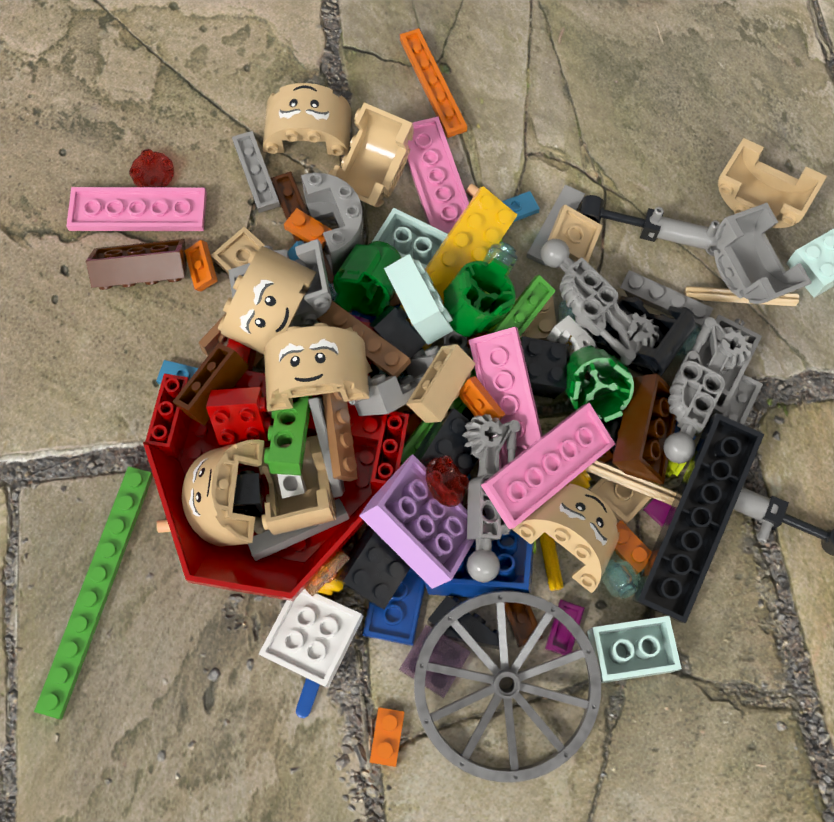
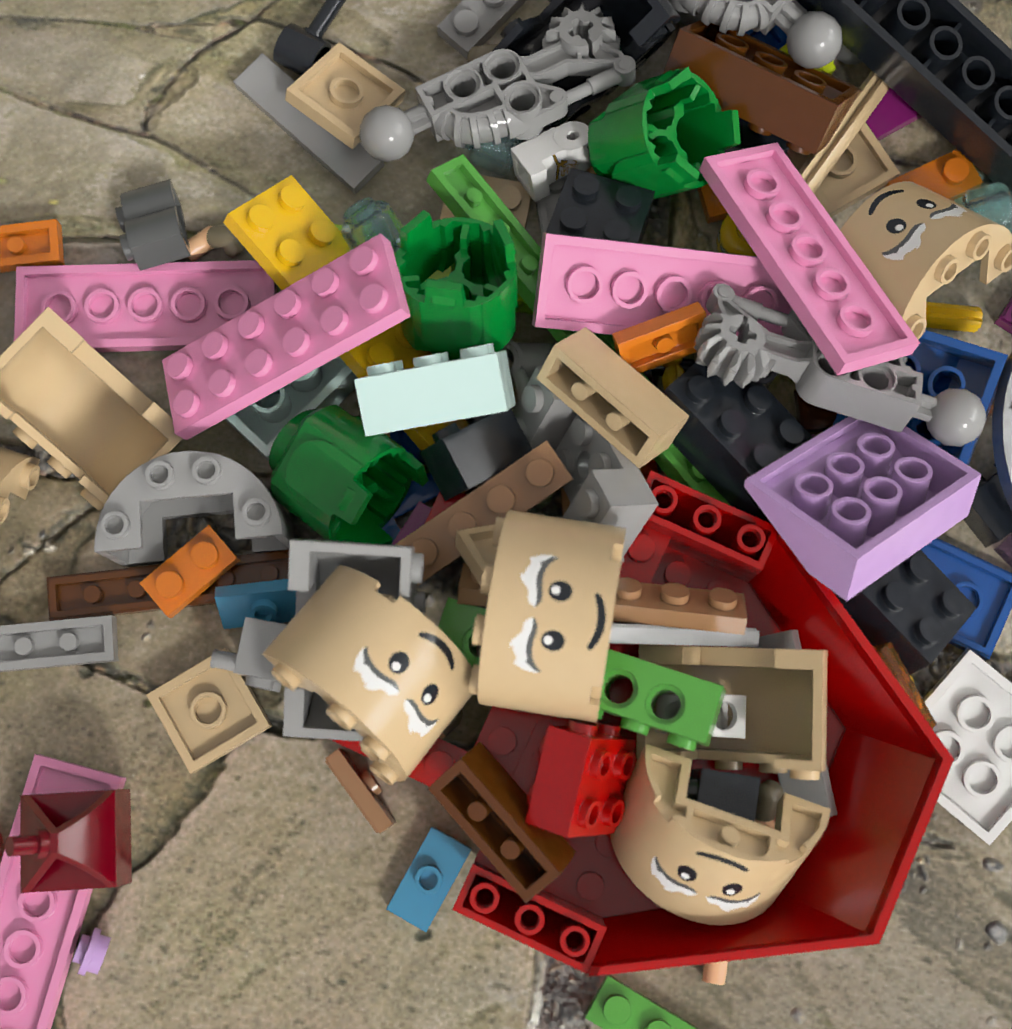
camera: 70 degrees left, 10 degrees up
slope [85,239,187,290] -> none
orange plate [184,240,218,292] -> none
clear red dish [426,455,469,507] -> none
dark azure plate [502,191,540,222] -> none
none -> dark red piece [5,789,132,893]
none -> lavender plate [72,928,111,976]
none -> dark grey brick [115,179,191,271]
none -> bright pink plate [162,233,411,440]

